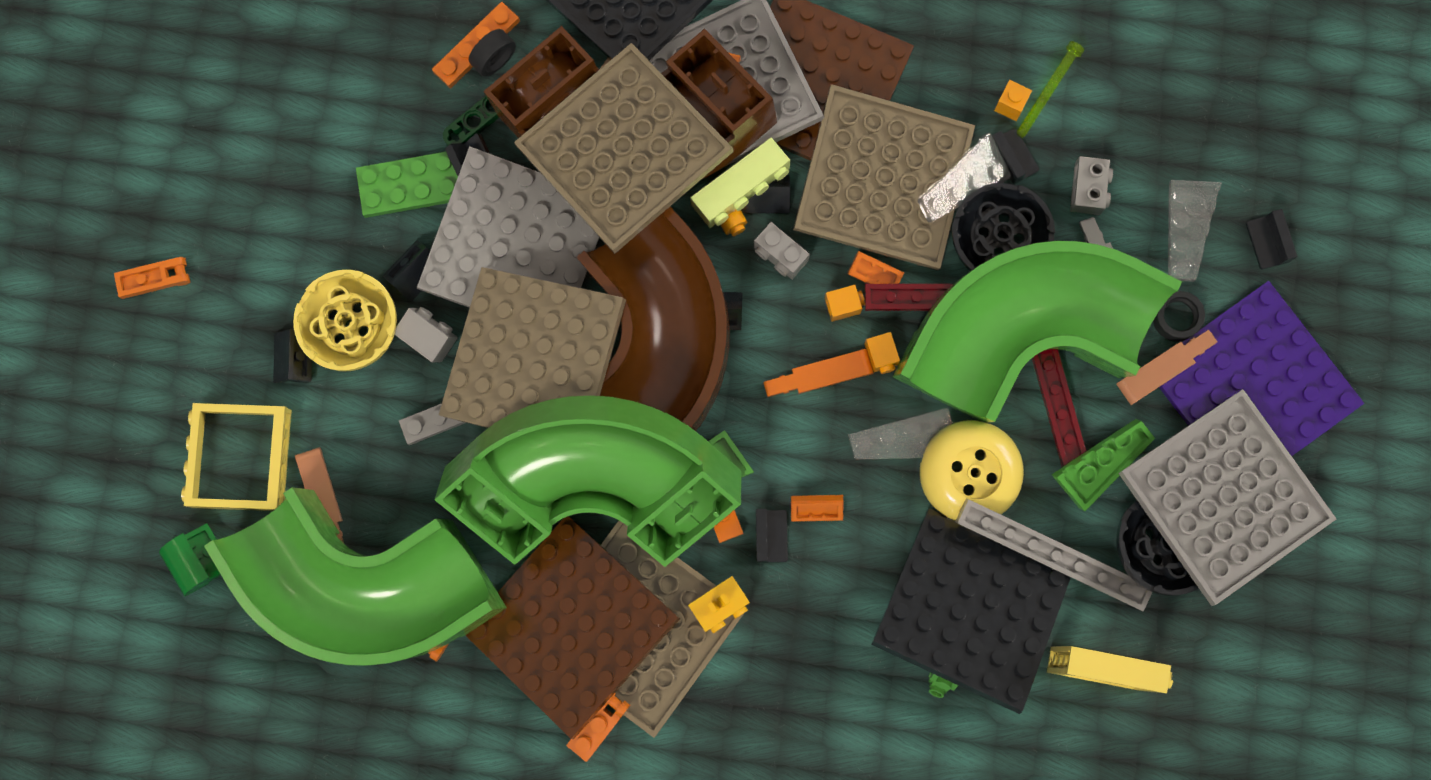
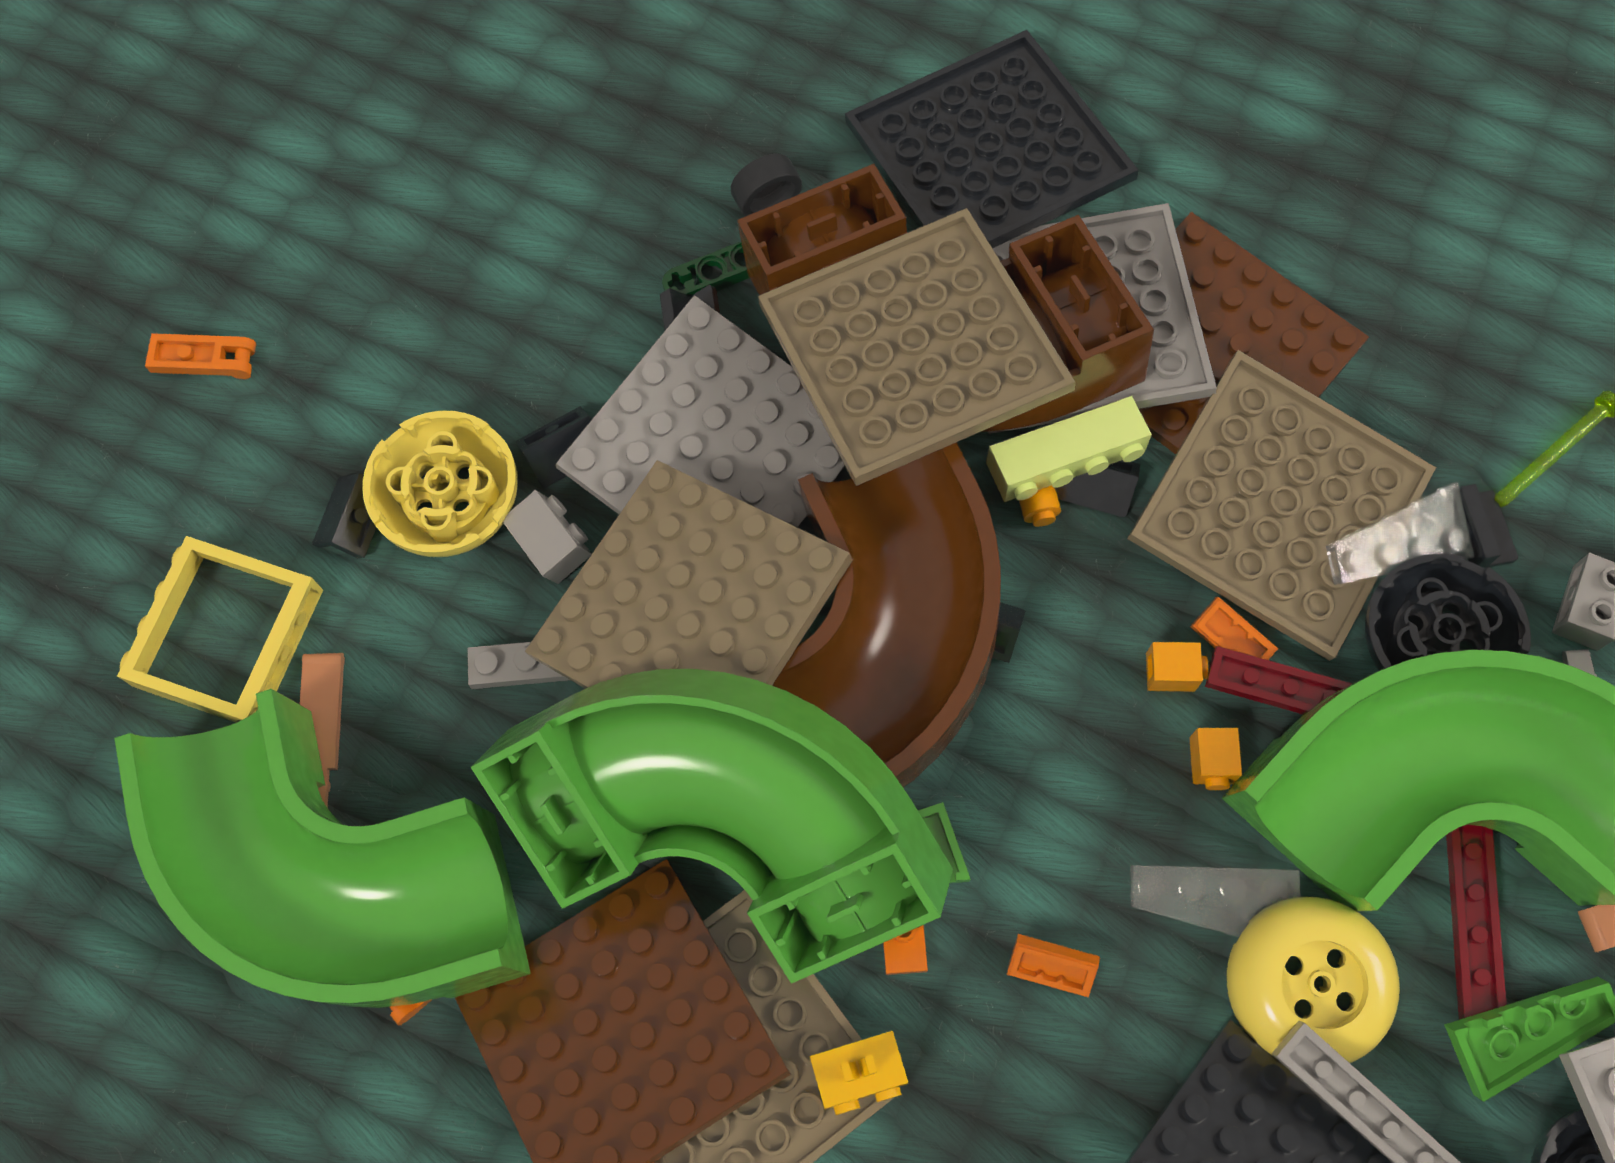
camera: 15 degrees right, 10 degrees down
green brick [159,523,221,597] -> none
bright green plate [356,152,458,218] -> none
orange plate [432,2,520,89] -> none
light grey brick [754,222,810,280] -> none
black panel [756,509,788,563] -> none
orange piece [763,349,873,397] -> none
light orange brick [994,80,1032,122] -> none

